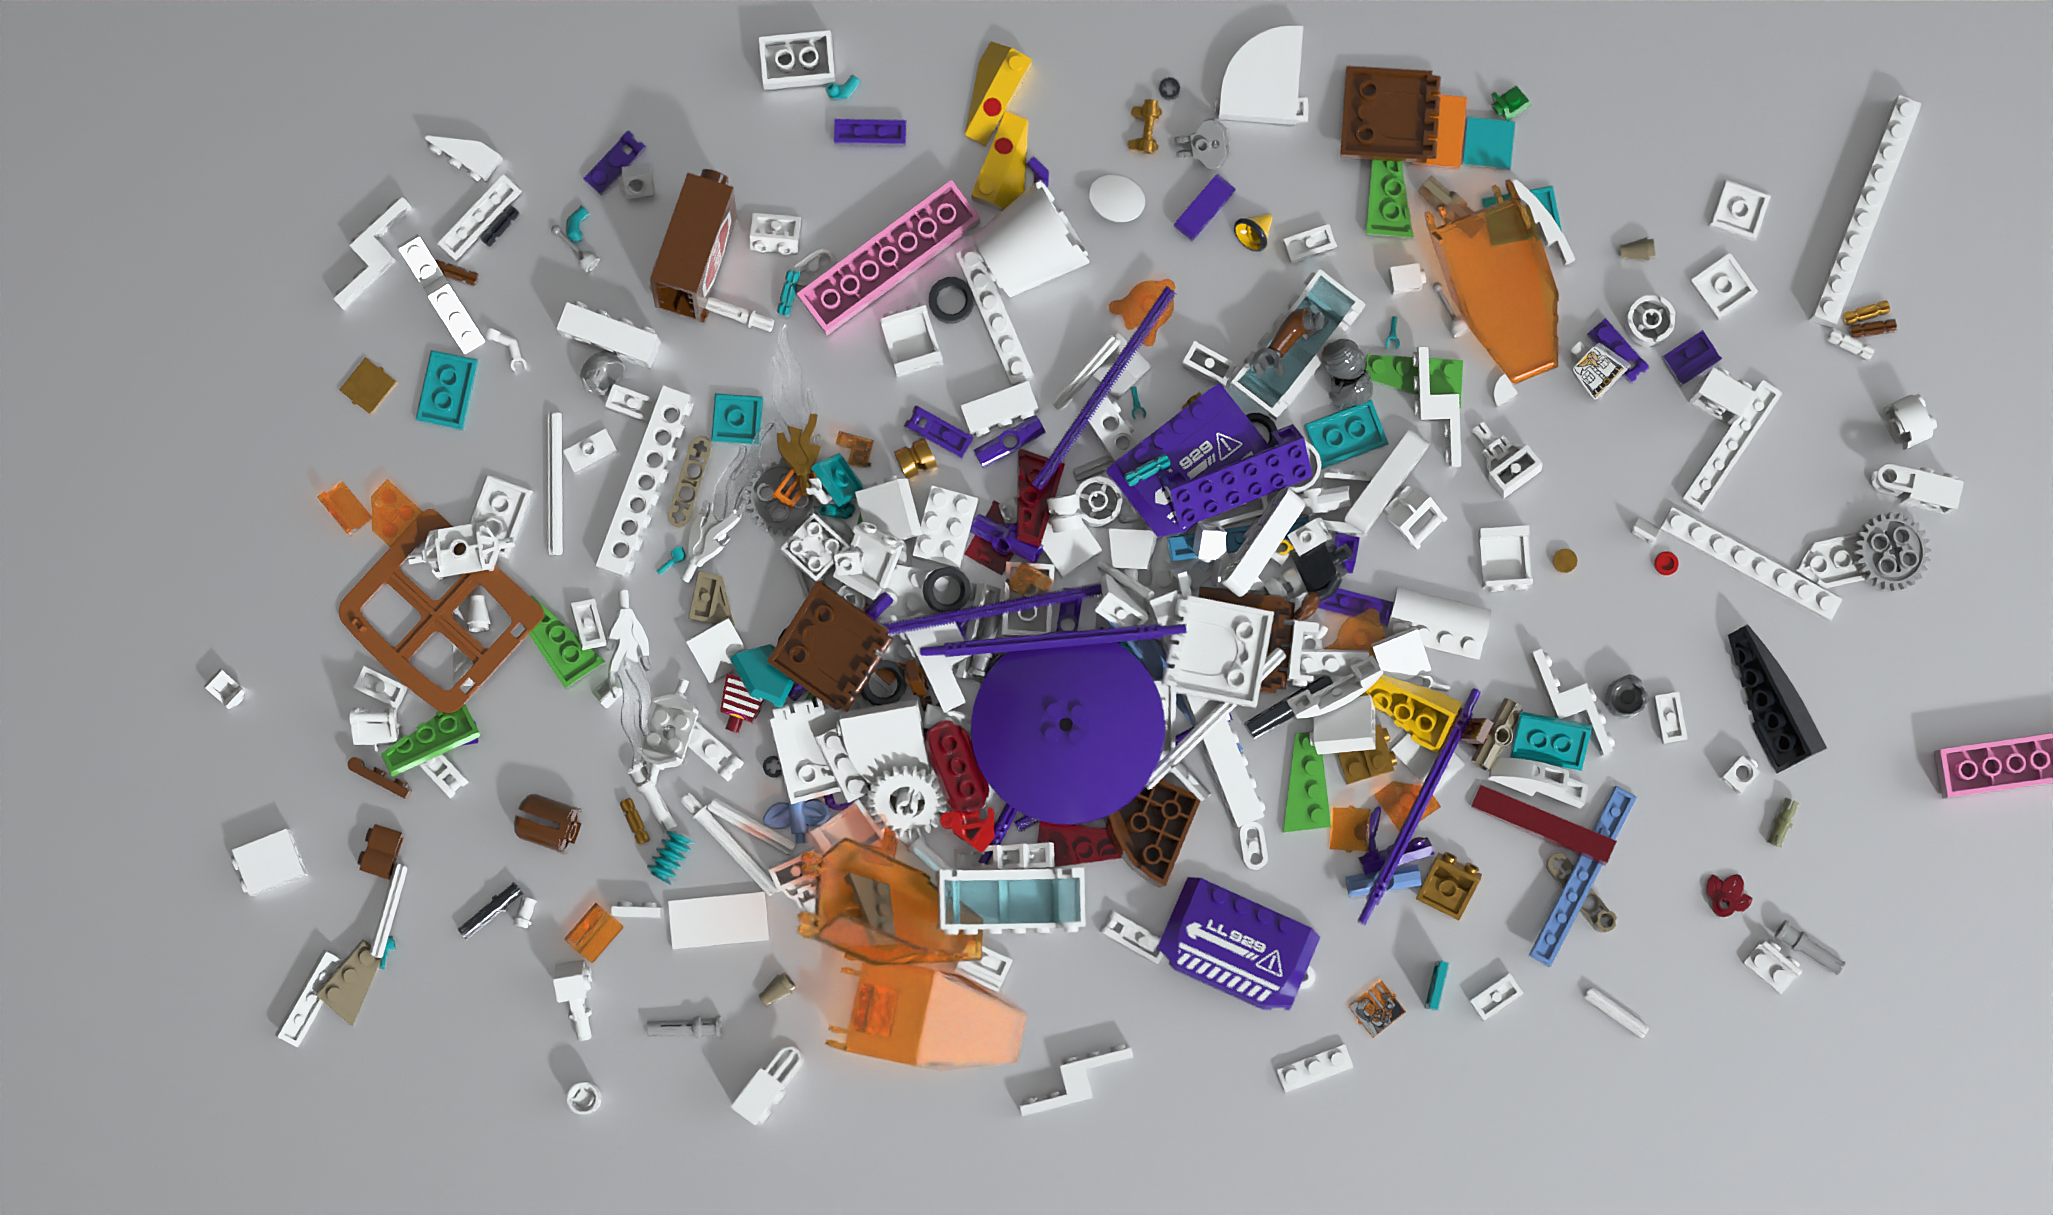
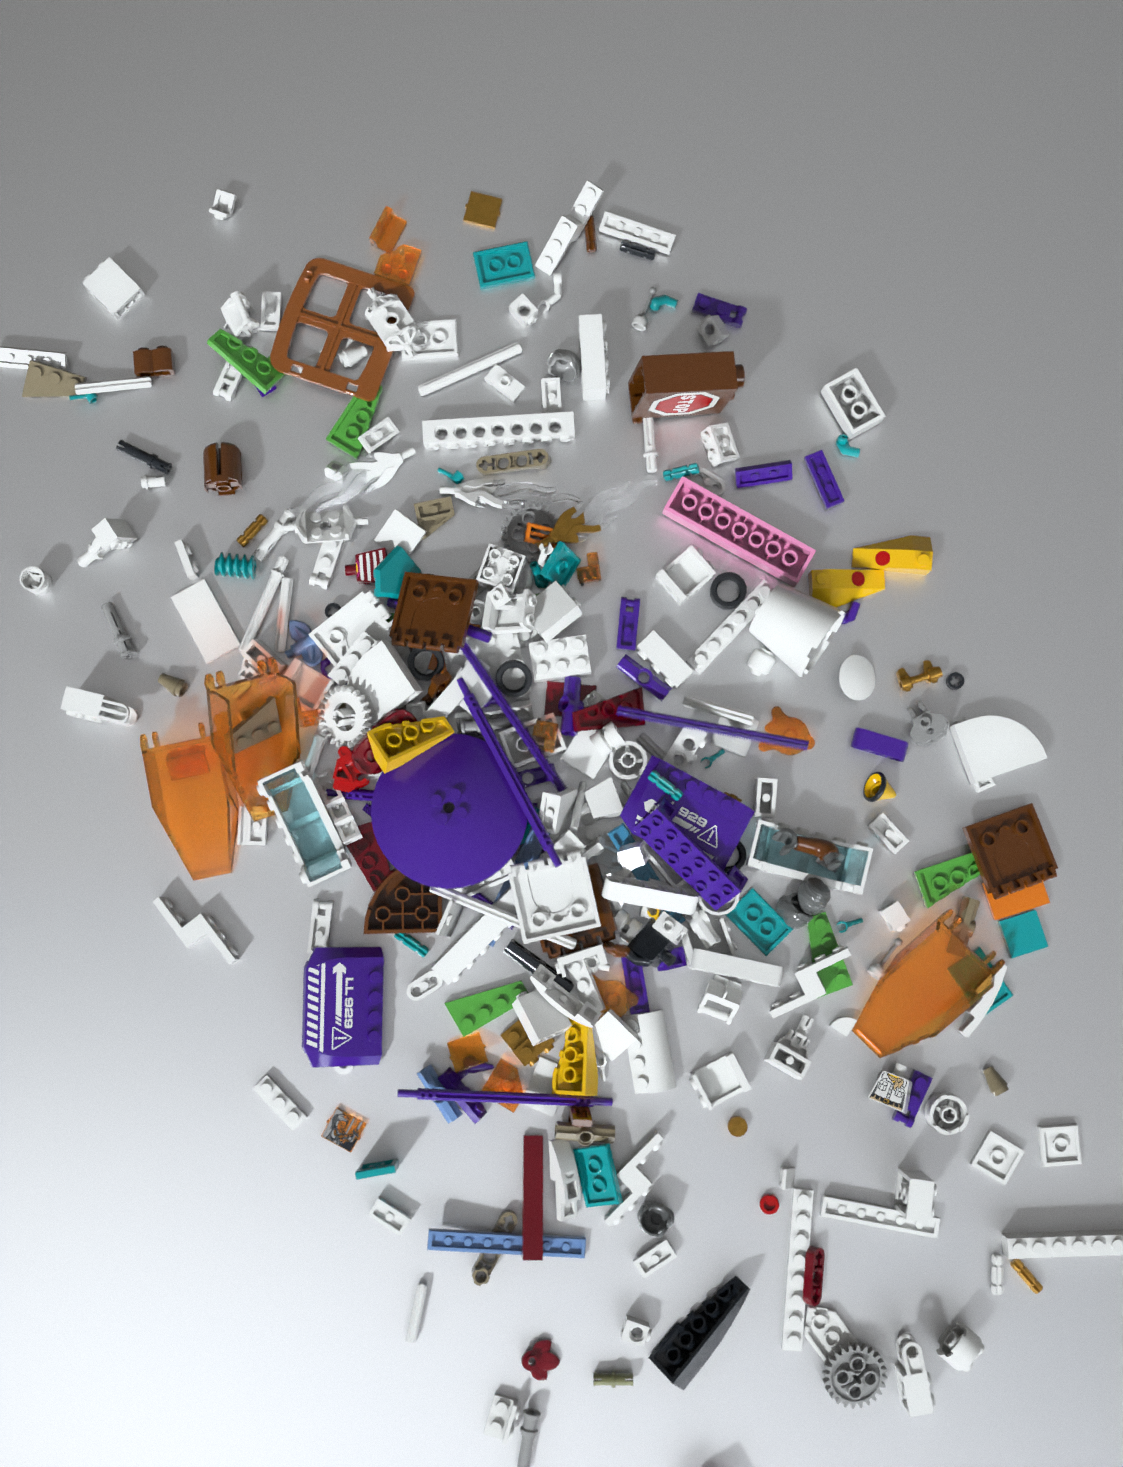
camera: 65 degrees right, 0 degrees up
white bracket [334,197,412,309] -> none
reddish brown plate [347,757,412,800] -> none
white slope [425,136,503,183] -> none
clear orange panel [564,902,623,963] -> none
teal tile [711,393,763,445] -> none
pearl gold wheel [894,438,937,479] -> none
pearl gold plate [1416,852,1482,920] -> none
green bracket [1491,85,1531,122] -> none
dark purple plate [1662,330,1722,386] -> none
reddish brown axle [1849,319,1897,338] -> none
none -> yellow wedge [367,716,454,774]
none -> teal axle [394,933,429,957]
none -> white brick [509,294,538,328]
none -> dark purple plate [735,460,792,488]
none -> white head [747,647,776,676]
none -> dark red beam [803,1246,825,1306]

